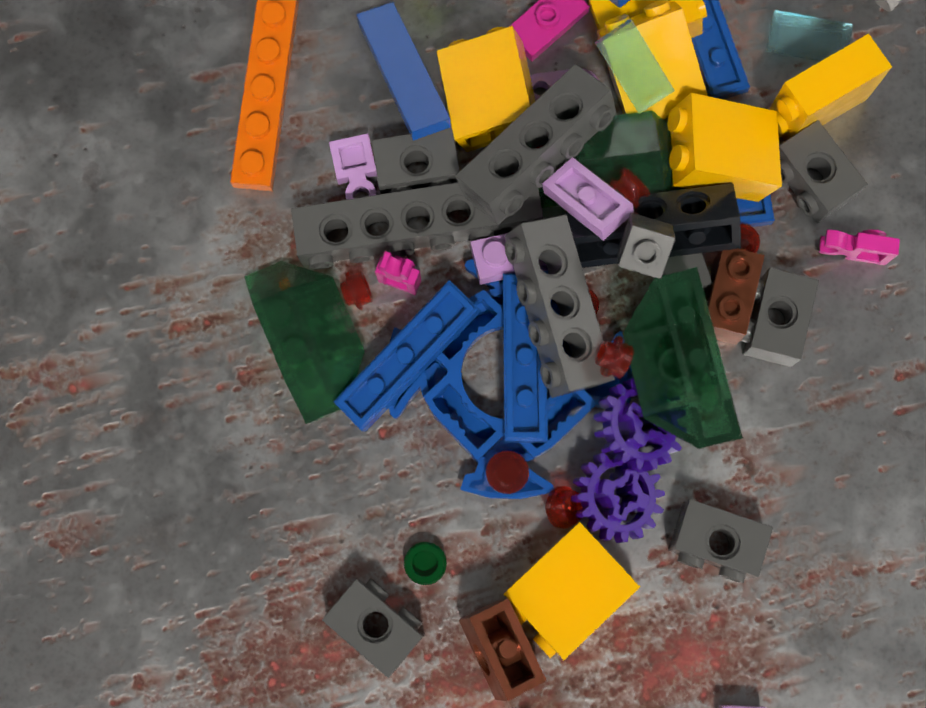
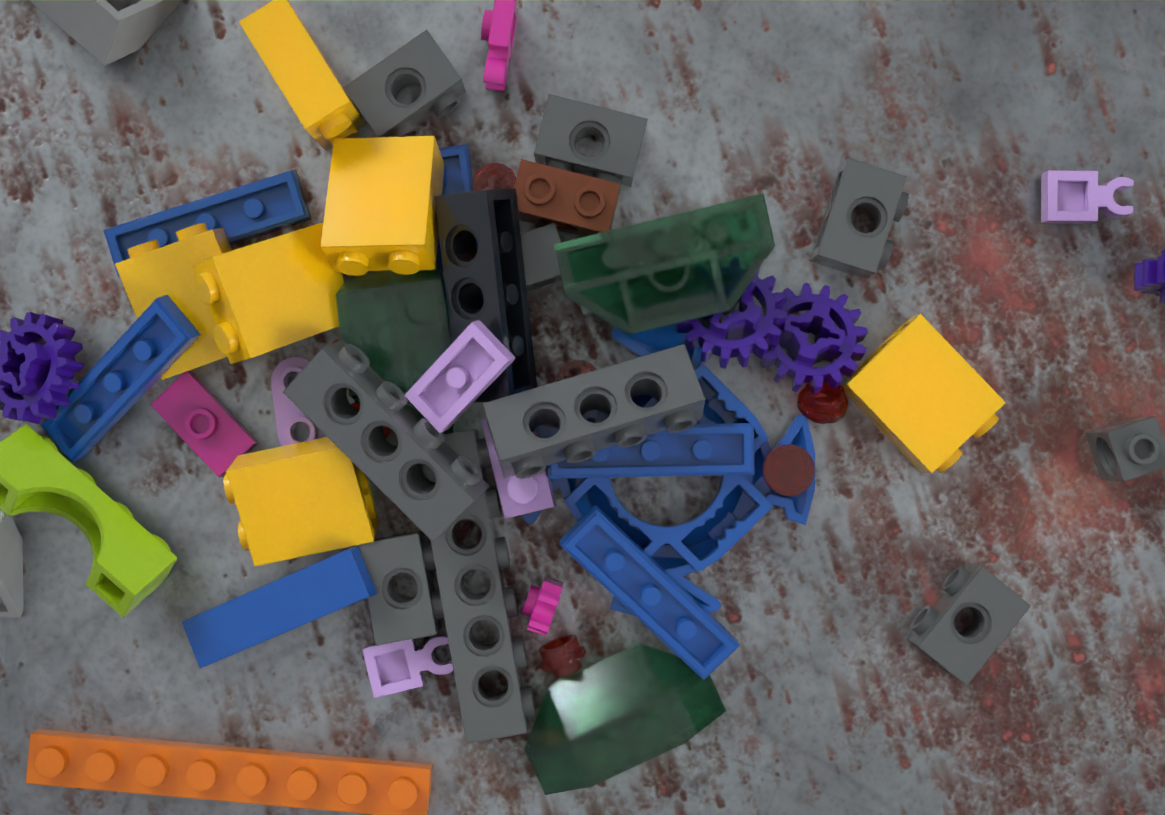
camera: 90 degrees left, 10 degrees up
dark green tile [404,542,447,585] -> none
copper brick [459,599,547,701] -> none
clear light blue tile [594,18,675,114] -> none
clear red plate [596,336,634,378] -> none
clear red bush [609,167,651,209] -> none
brick [617,213,675,279] -> none
clear light blue tile [766,10,853,62] -> none

